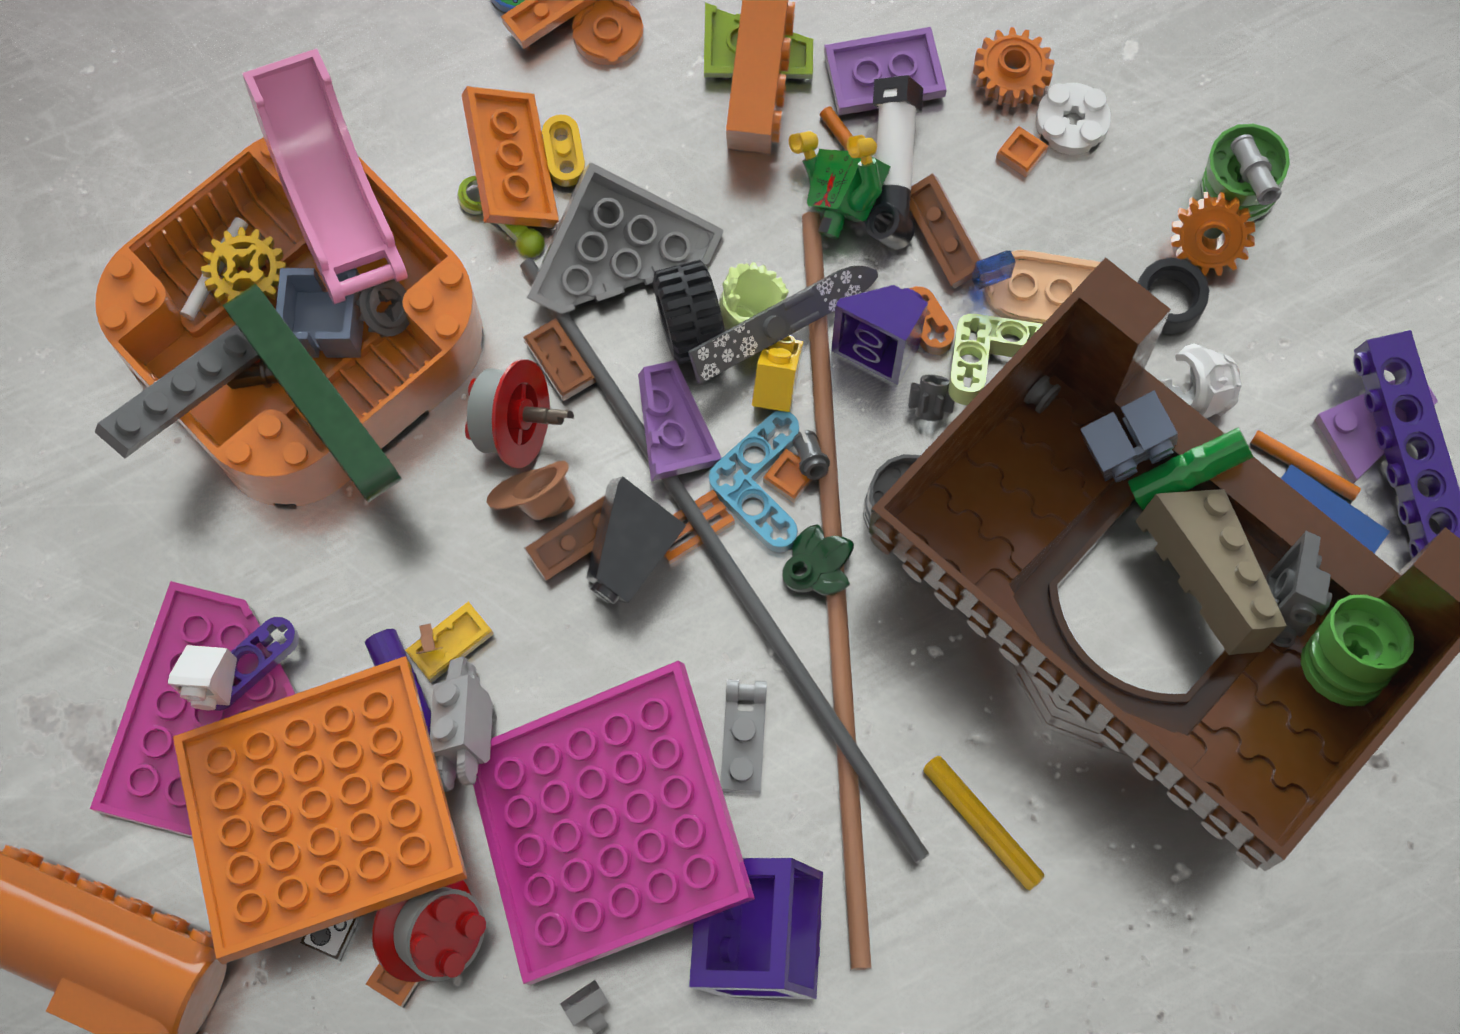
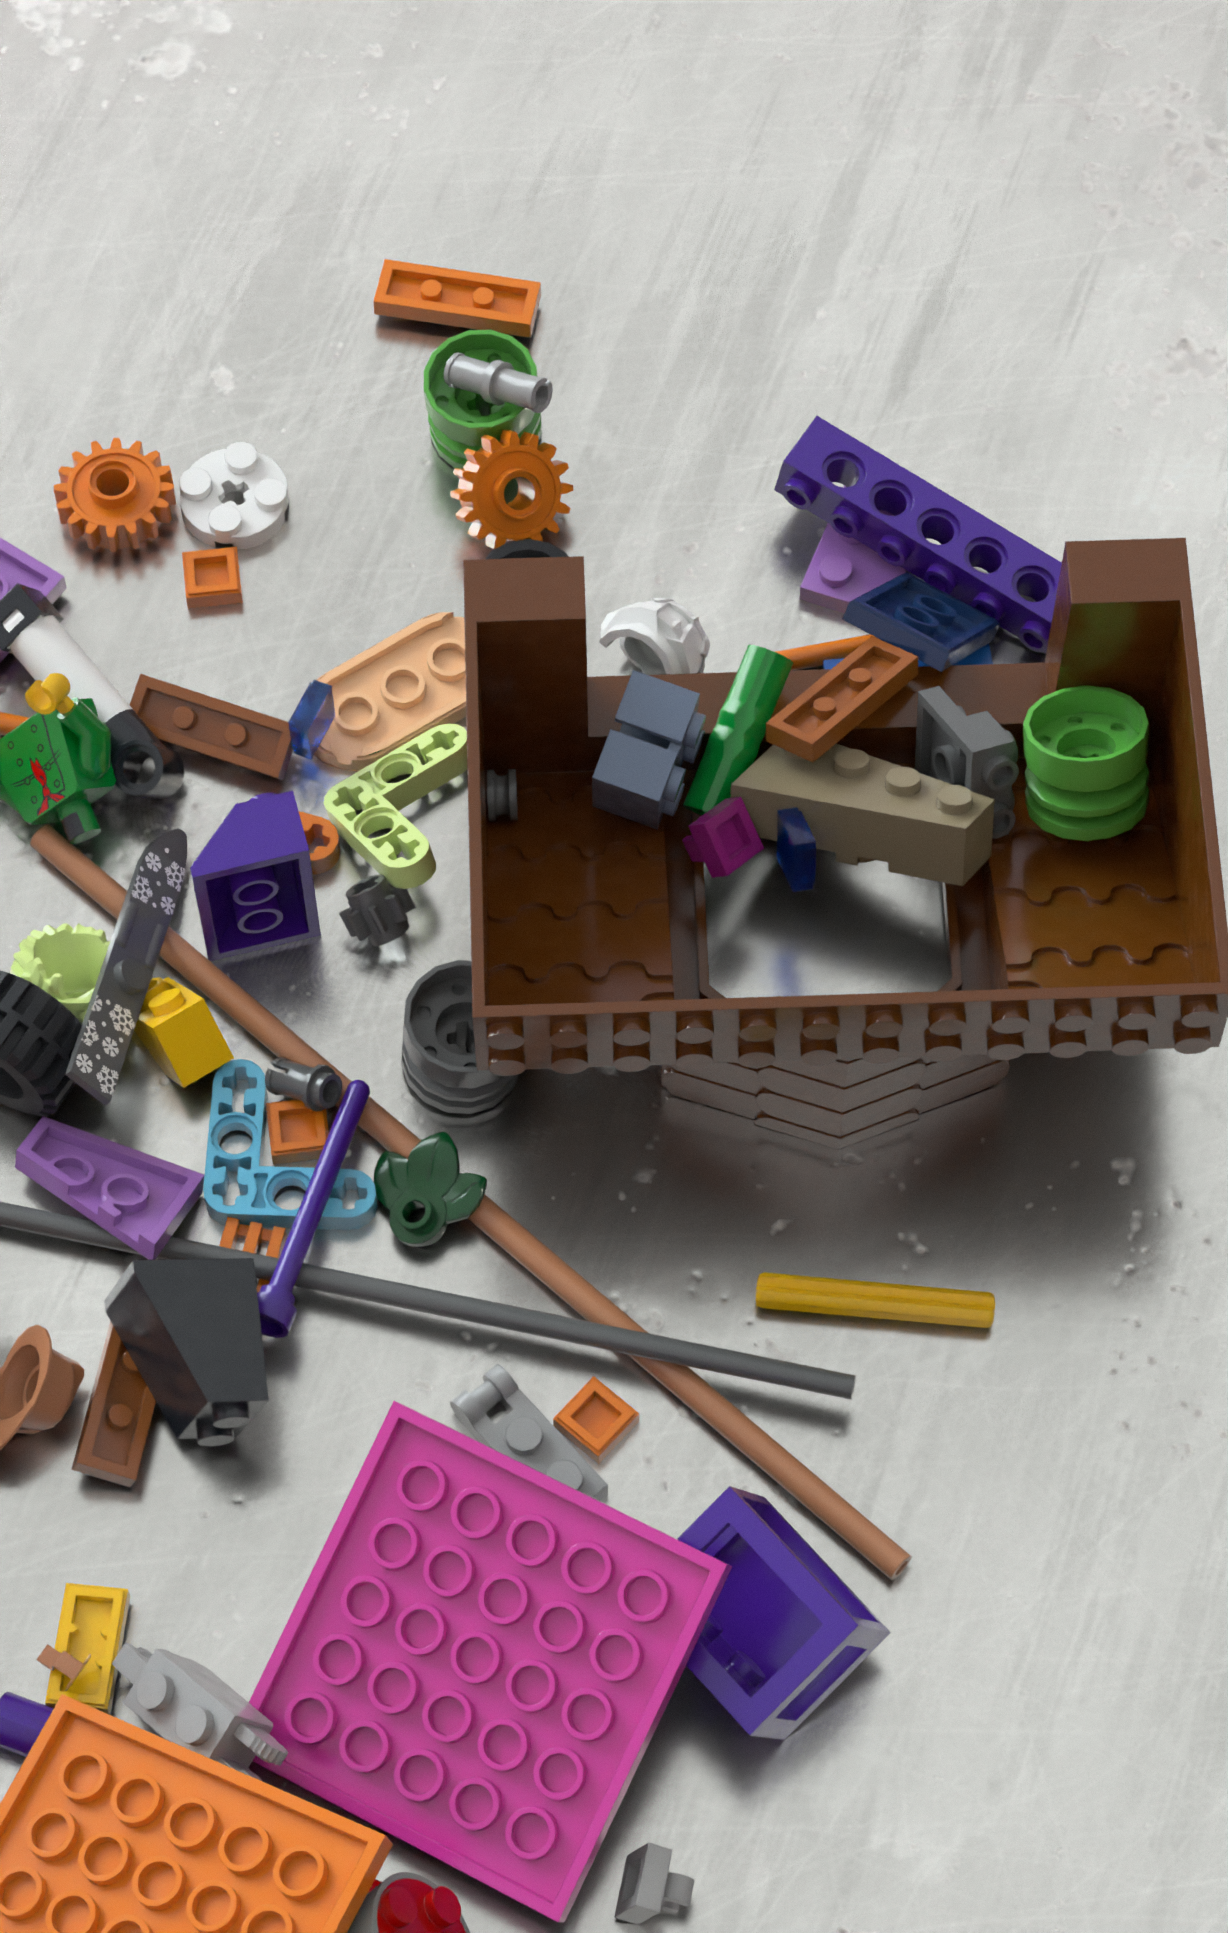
camera: 45 degrees left, 10 degrees down
none -> dark purple piece [257,1080,370,1338]
none -> orange plate [373,259,541,338]
none -> orange tile [553,1376,639,1464]
none -> magenta tile [682,797,764,878]
none -> dark orange plate [766,636,918,763]
none -> clear blue tile [777,807,816,892]
none -> dark blue tile [842,572,1000,672]

